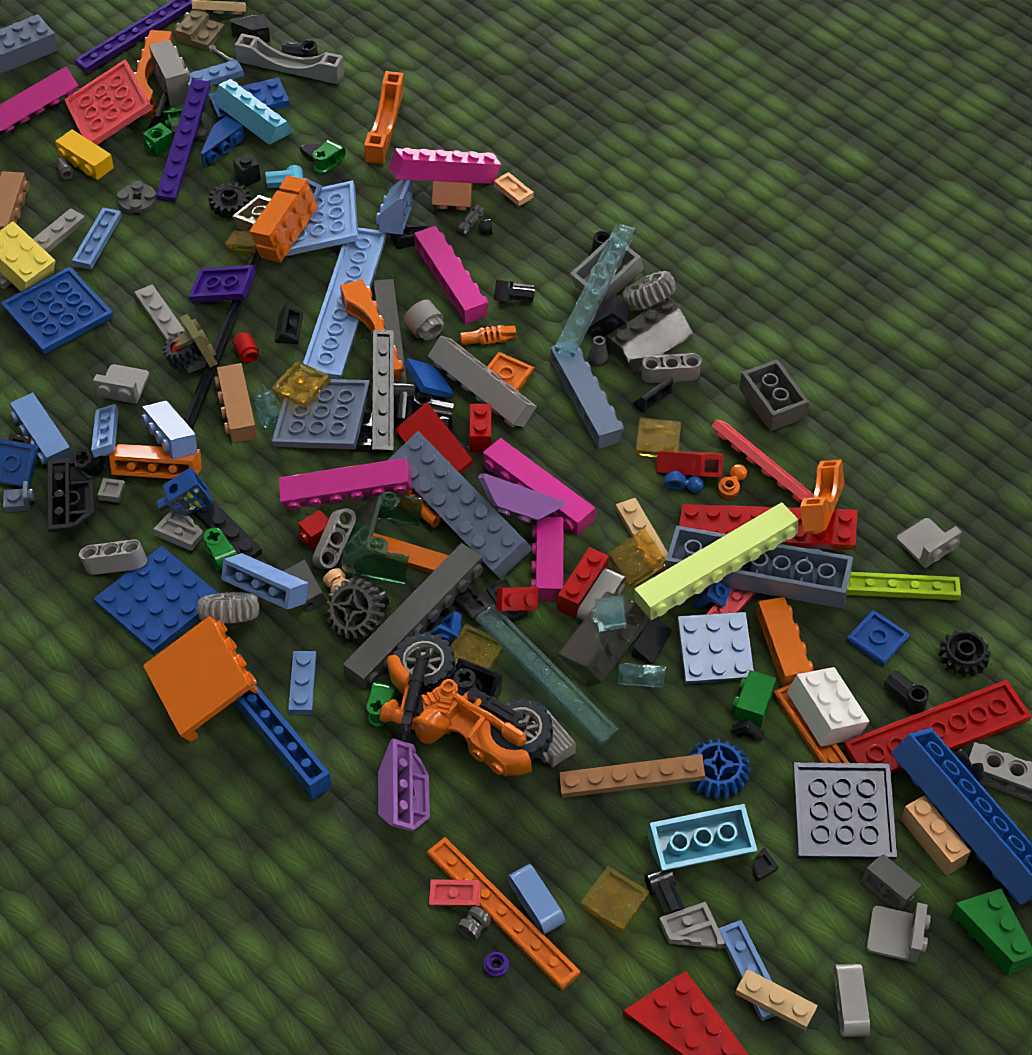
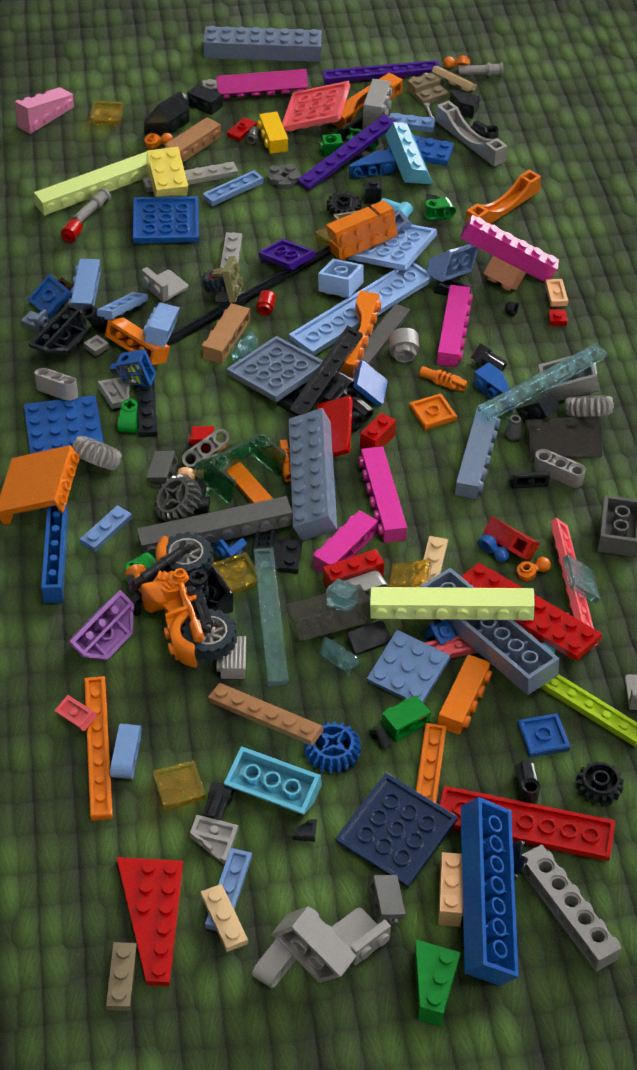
camera: 35 degrees right, 5 degrees down
medium blue brick [221,553,308,610] -> none
clear yellow plate [272,361,331,408] -> none
black slope [274,305,303,344] -> none
dark pink brick [279,458,413,511] -> none
light grey brick [428,336,537,427] -> none
dark grey wheel [457,906,491,942] -> none
dark grey axle [458,205,484,235] -> none
medium lavender wedge [478,473,566,523] -> none
dark purple plate [484,952,509,977] -> none
red plate [496,587,538,611] -> none
clear yellow plate [635,418,681,457] -> none
white brick [787,667,869,747] -> none
orange arch [800,460,845,534] -> none
none -> red plate [227,117,257,142]
none -> light grey brick [272,906,356,983]
none -> light blue brick [318,259,364,298]
none -> blue slope [473,363,515,412]
none -> red plate [548,309,568,326]
none -> clear light blue tile [563,555,600,603]

